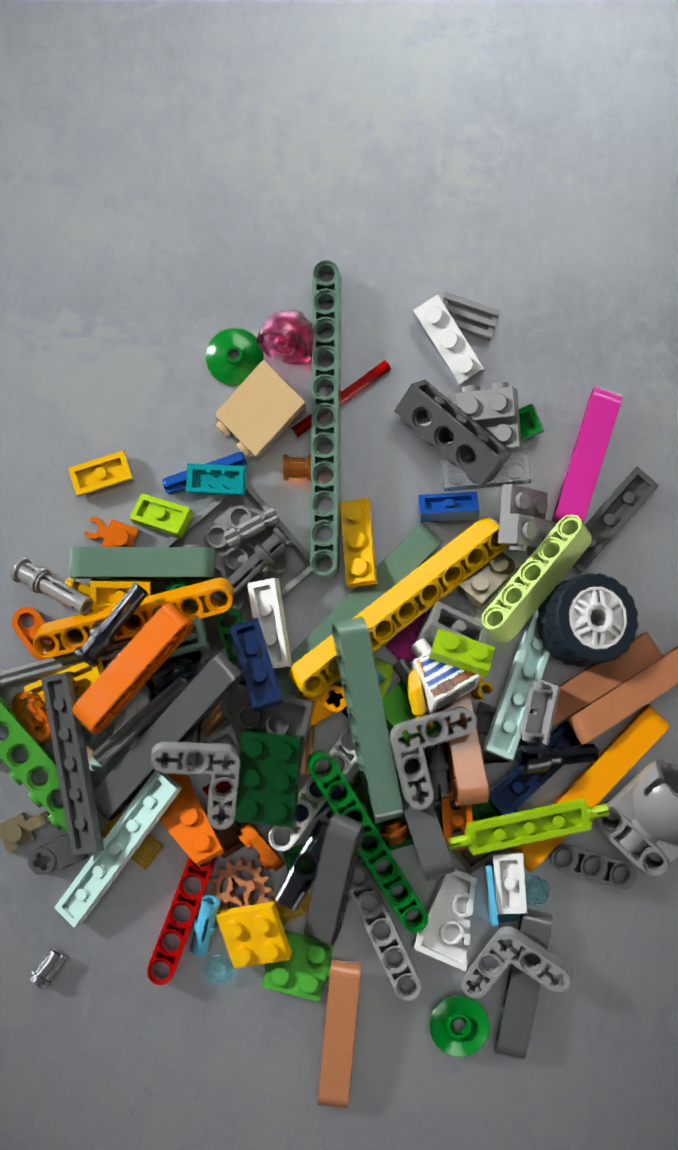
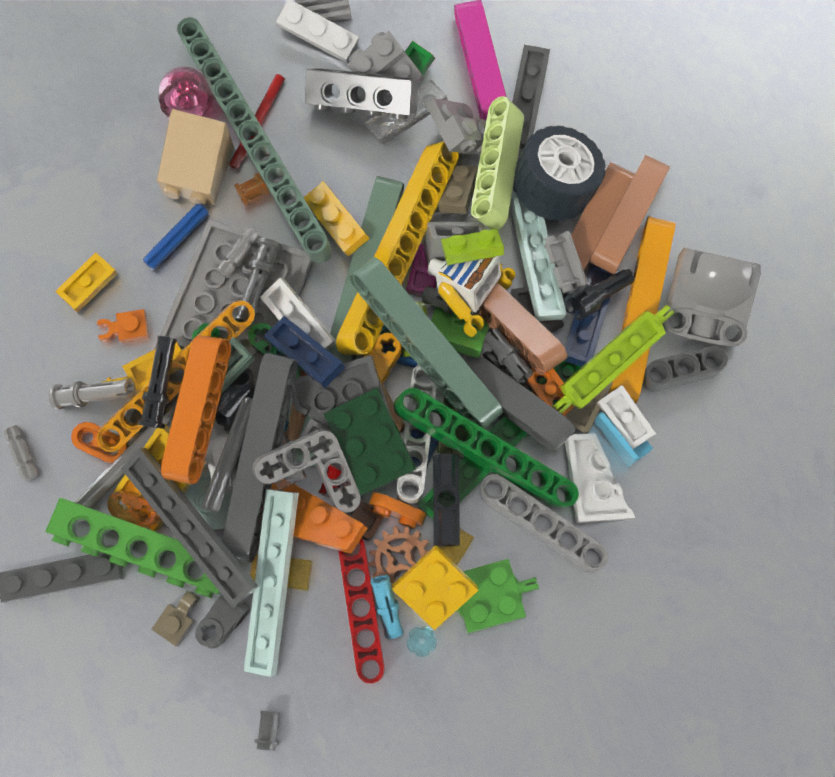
camera: 30 degrees left, 10 degrees down
sand green beam [70,547,215,579] -> none
lime plate [129,493,194,539] -> none
teal plate [186,463,247,495] -> none
green dish [206,328,264,386] -> none
dark grey beam [304,813,365,946] -> none
nougat beam [318,960,361,1108] -> none
dark orange plate [379,819,409,845] -> none
light grey beam [390,706,477,810] -> none
blue plate [418,492,480,522] -> none
green dish [429,996,489,1057] -> none
light grey beam [461,926,573,999] -> none
dark grey beam [494,909,553,1059] -> none
clear light blue plate [525,876,550,905] -> none

